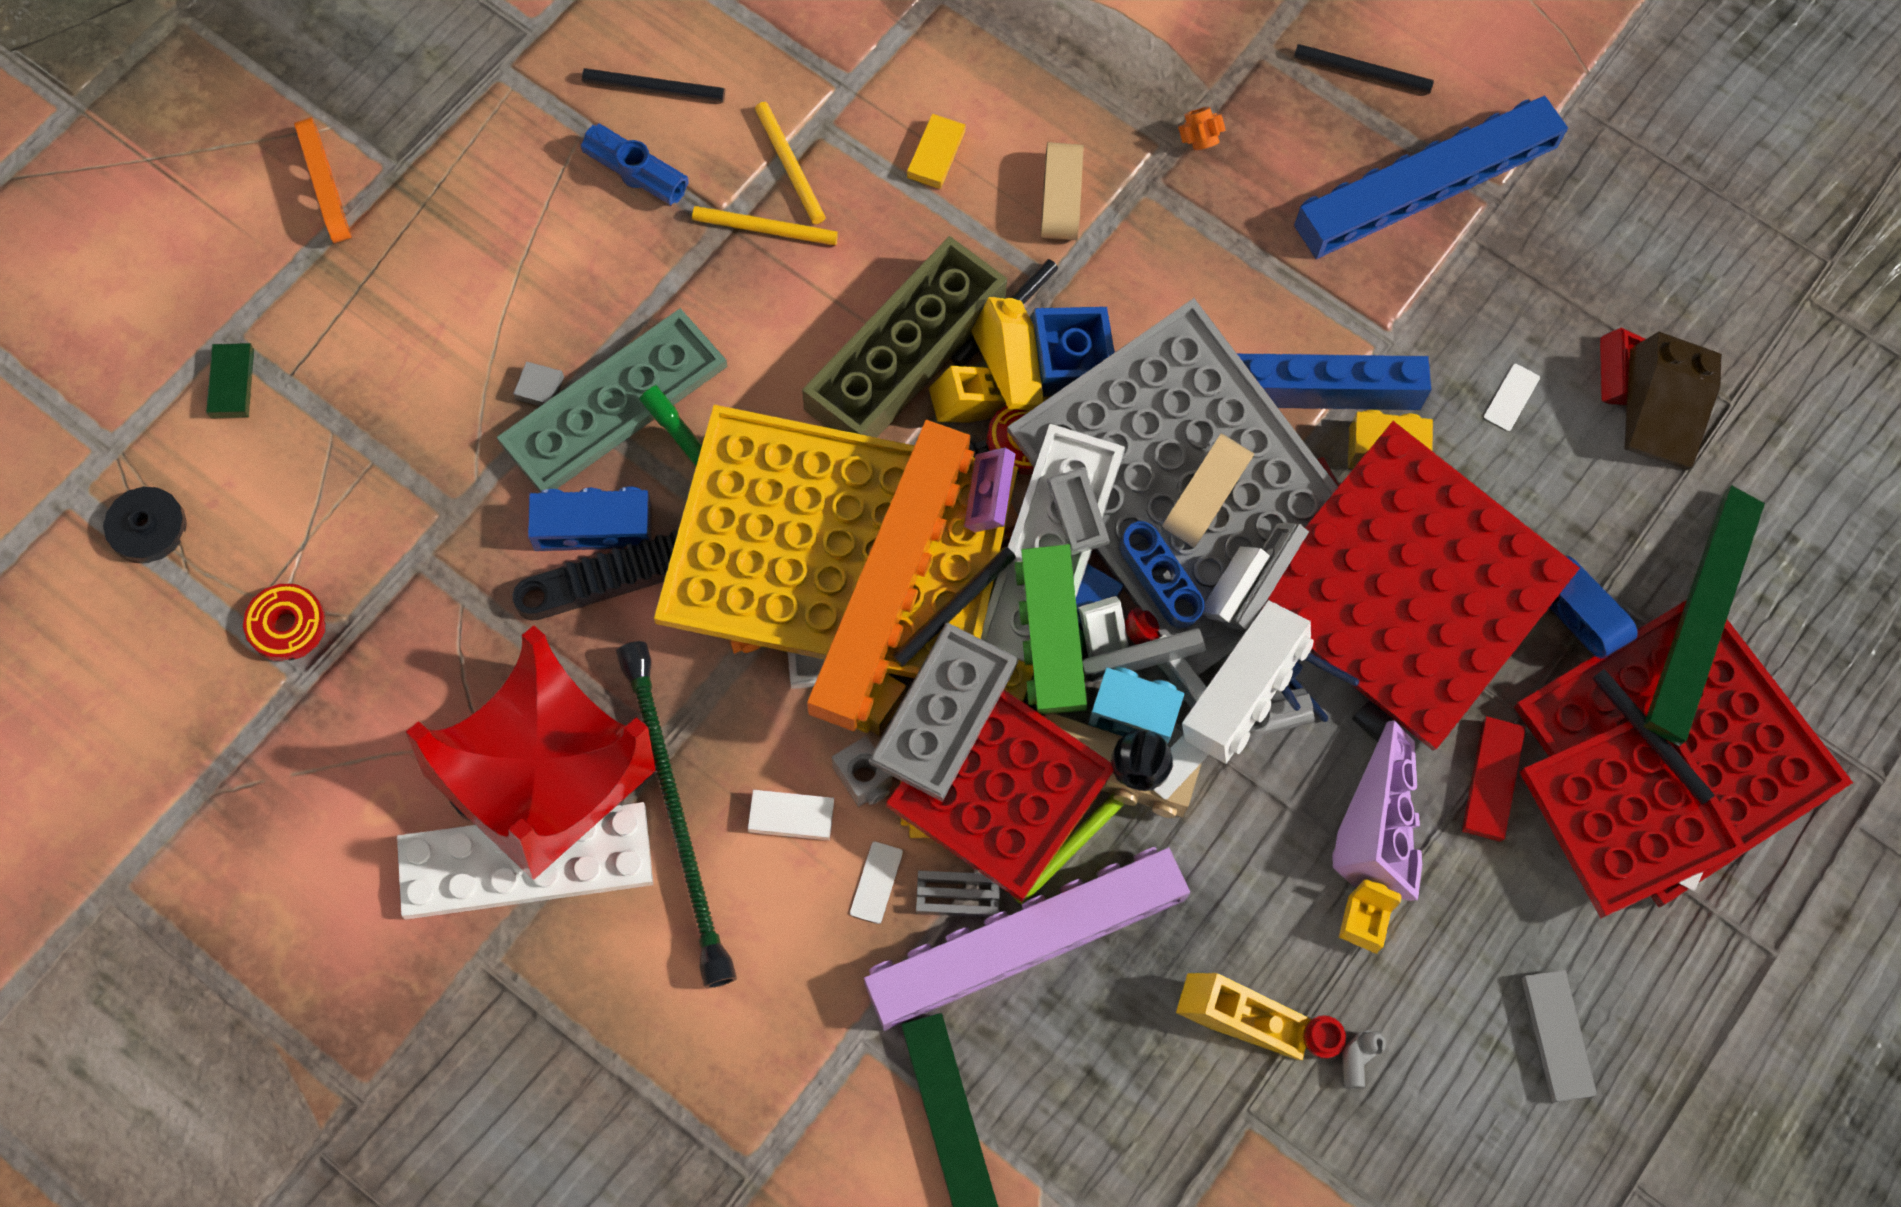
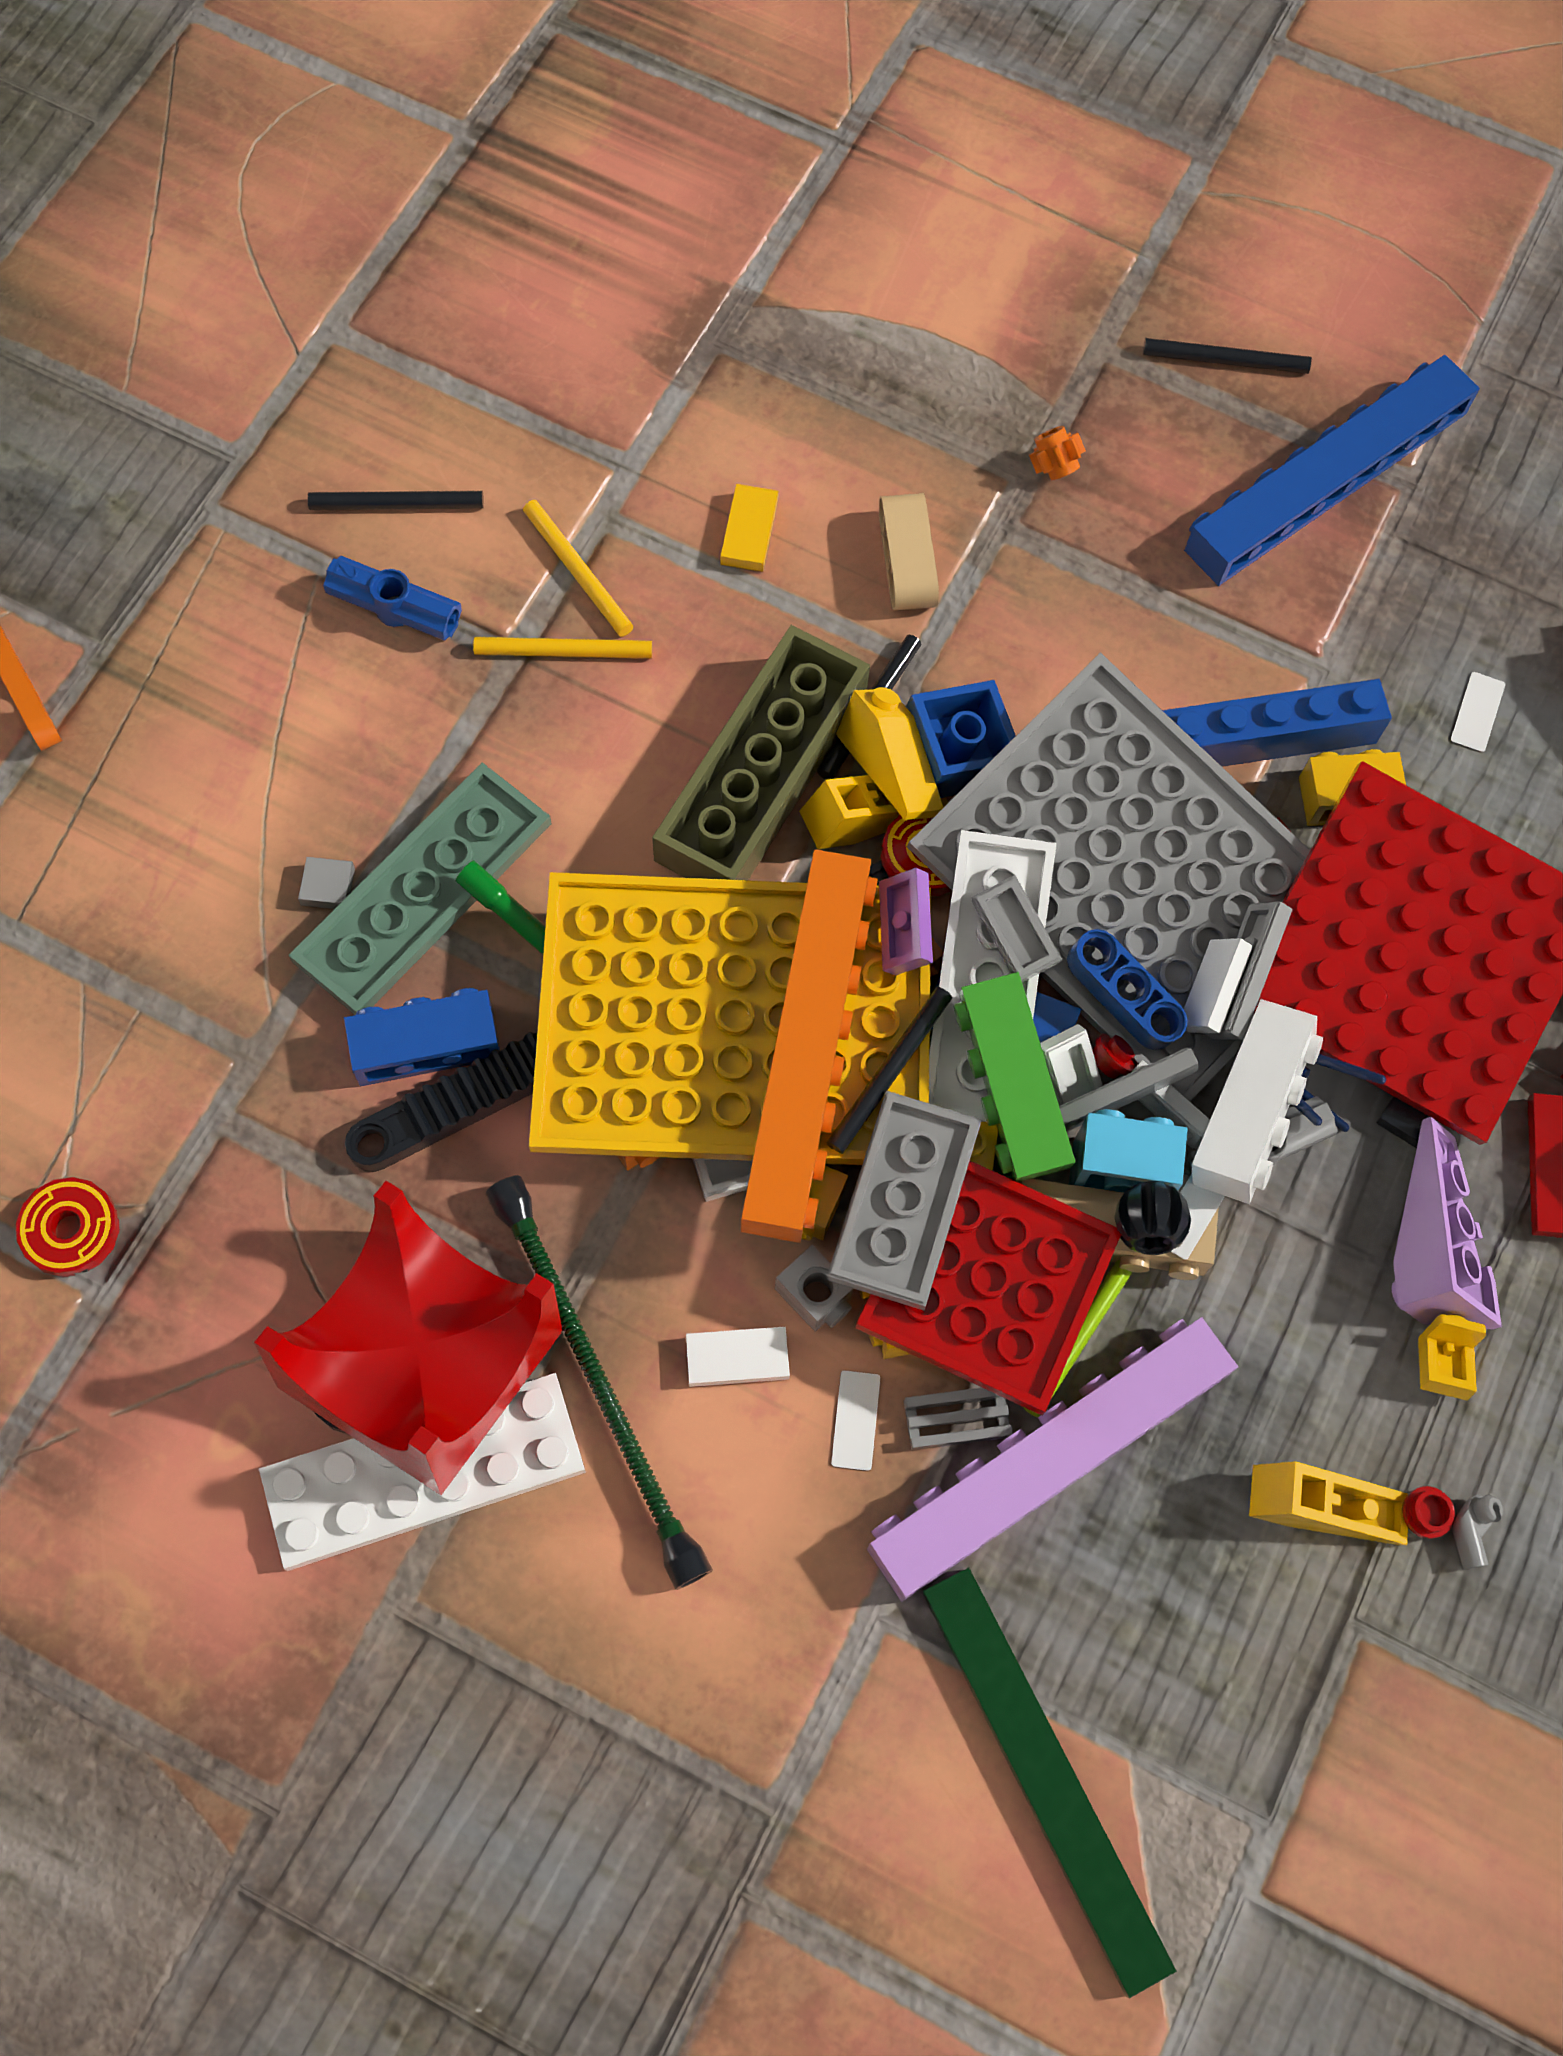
camera: 10 degrees left, 0 degrees up
tan beam [1161,433,1254,548] -> none

